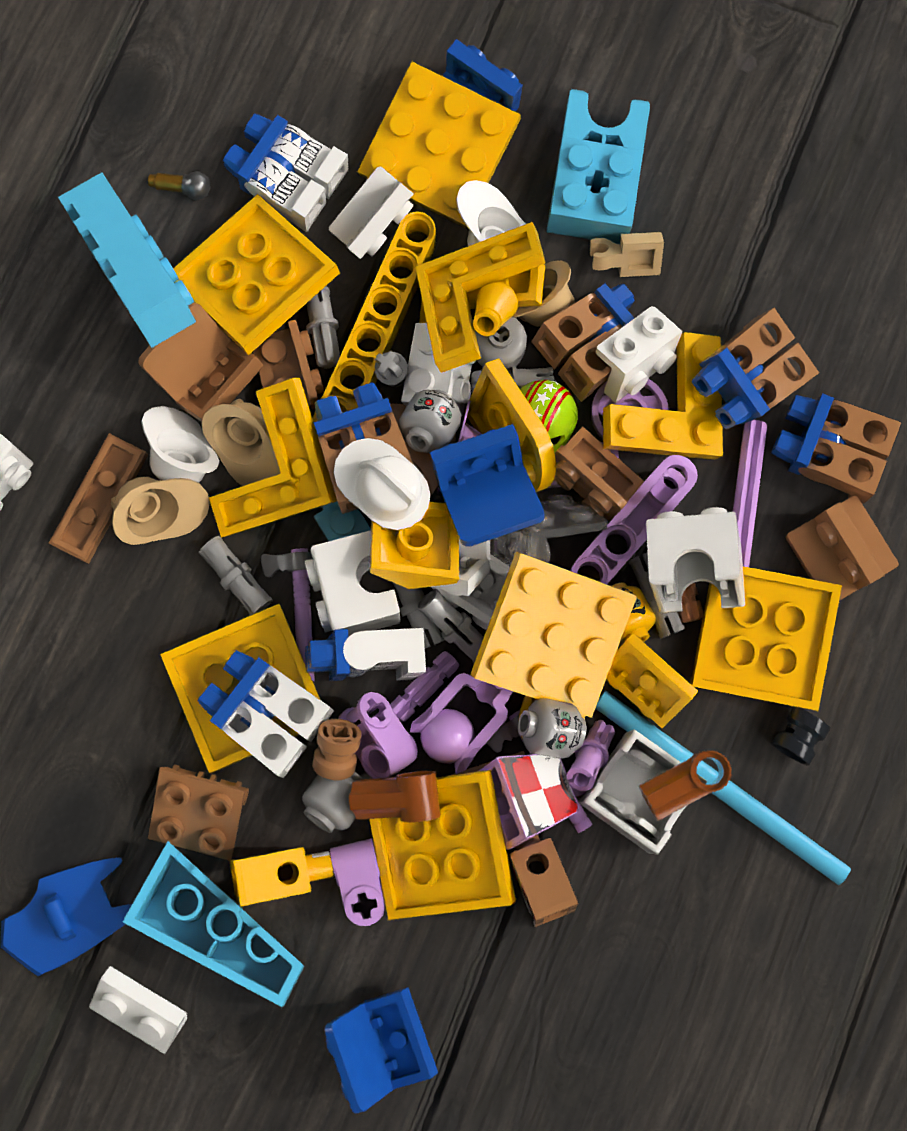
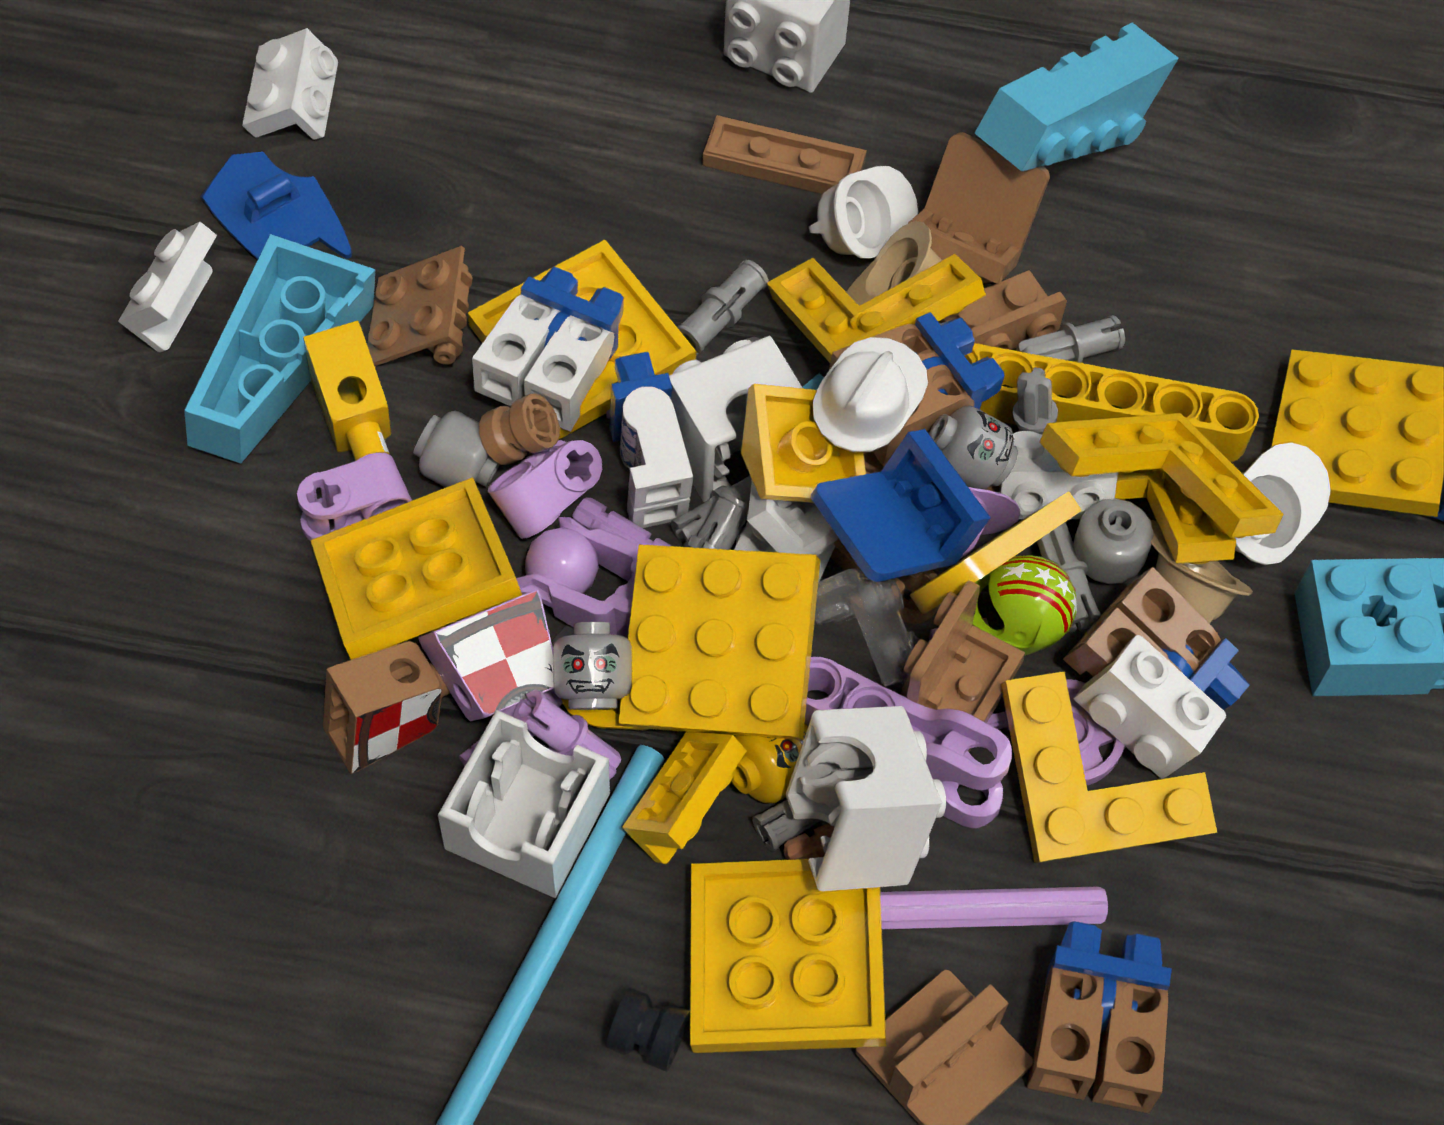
camera: 85 degrees right, 20 degrees down
tan piece [111,477,210,545] -> none
piece [148,171,210,200] -> none
yellow plate [173,194,340,355] -> none
hips [223,114,348,232] -> none
blue bracket [325,987,438,1113] -> none
white bracket [329,166,413,259] -> none
dark orange piece [349,771,440,822] -> none
yellow cone [473,282,518,336] -> none
tan plate [590,232,664,277] -> none
dark orange piece [638,751,731,821] -> none
hips [692,308,819,429] -> none

